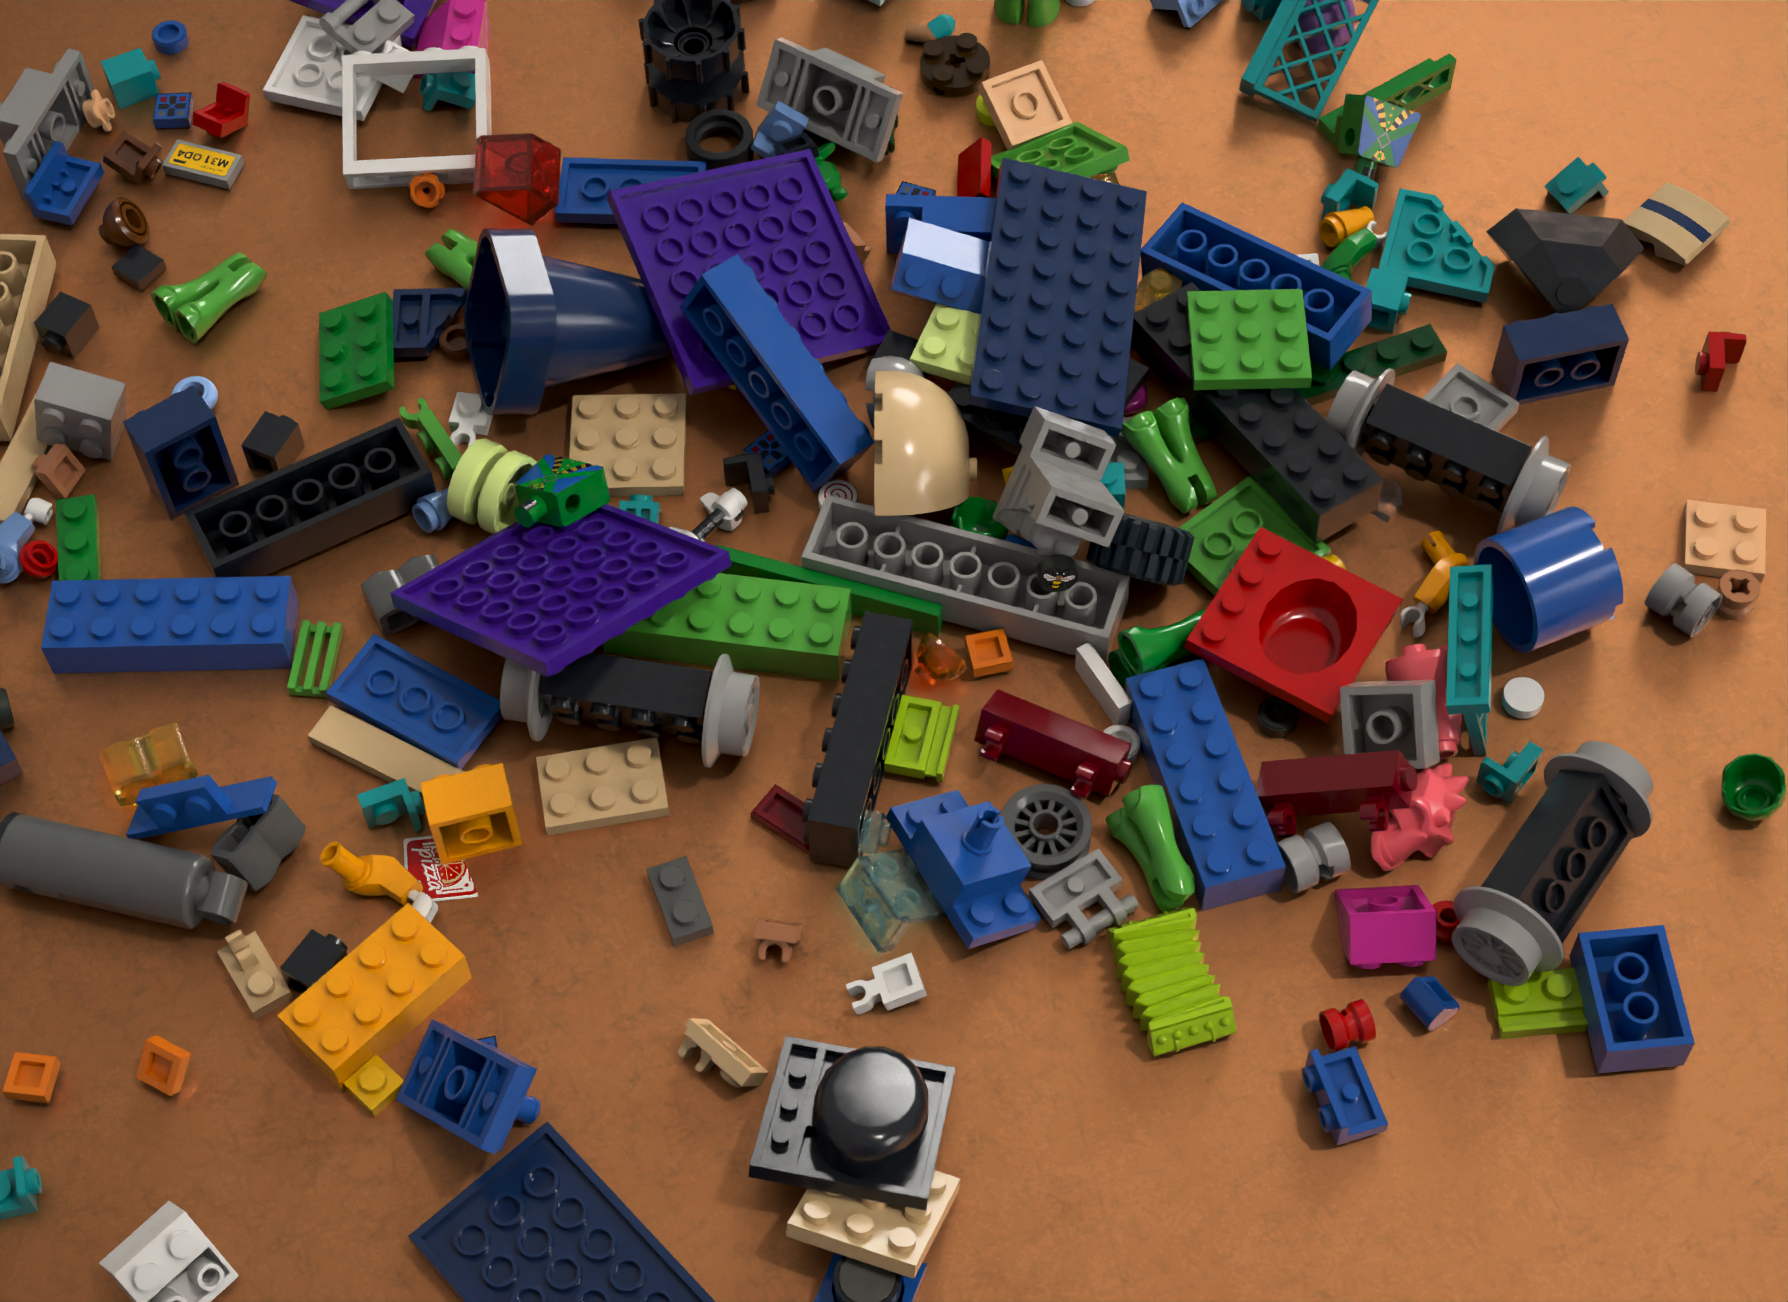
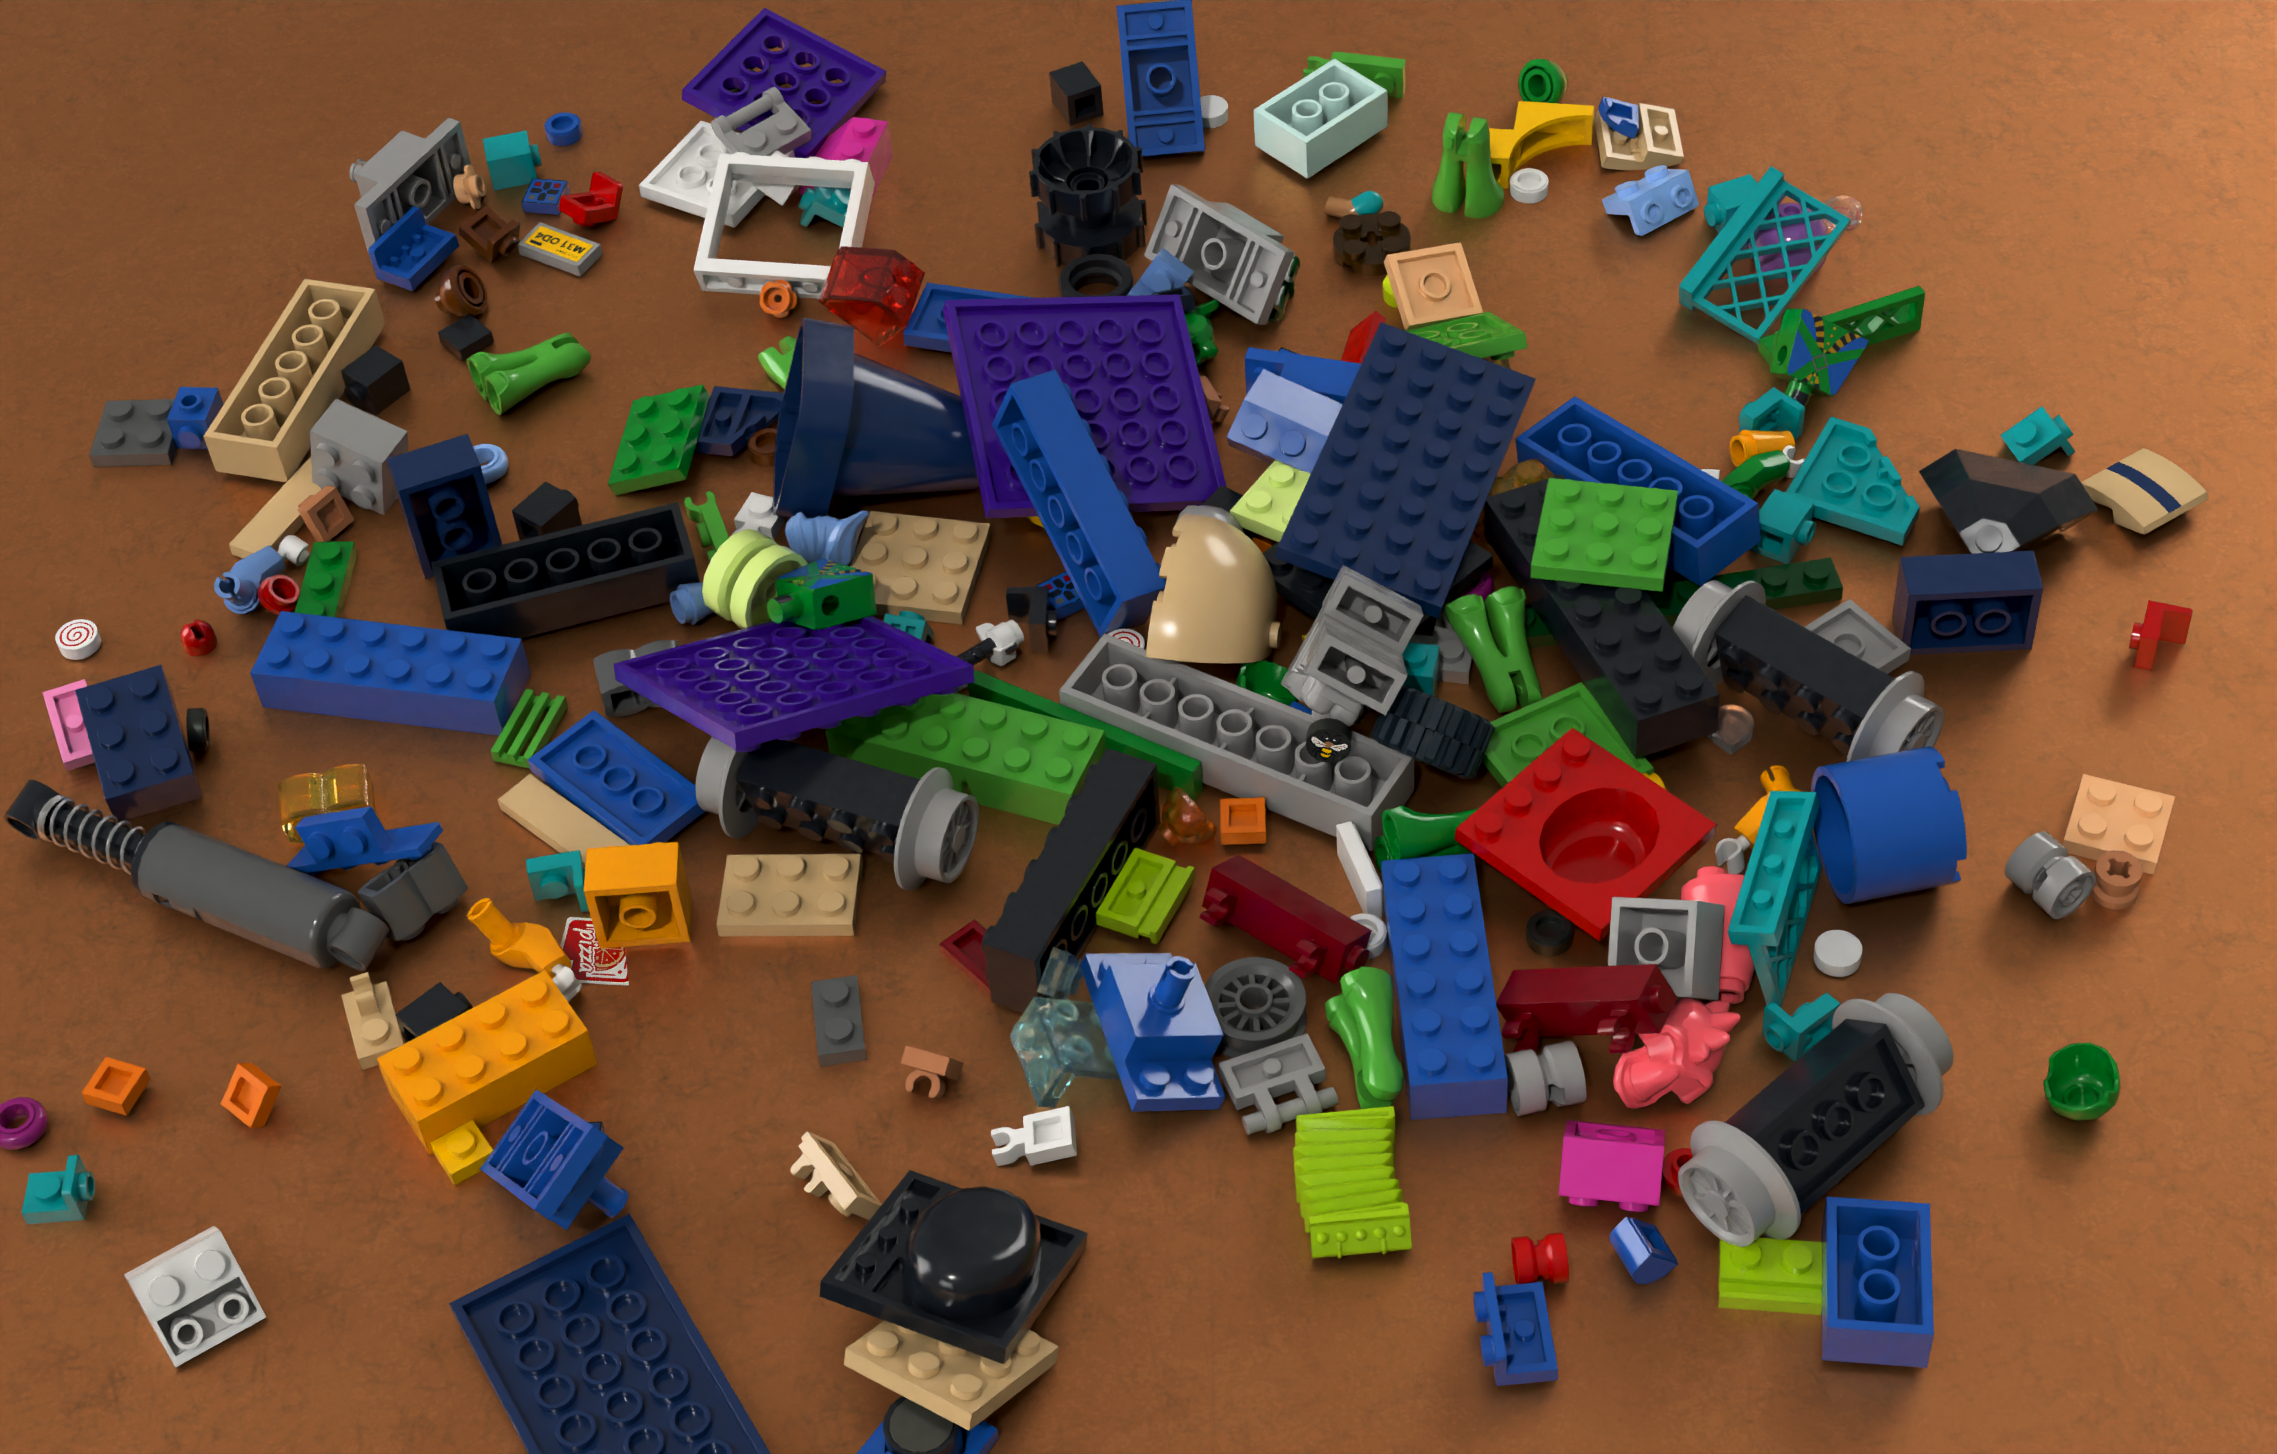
camera: 15 degrees right, 10 degrees down
none -> medium blue hair [785,511,870,566]

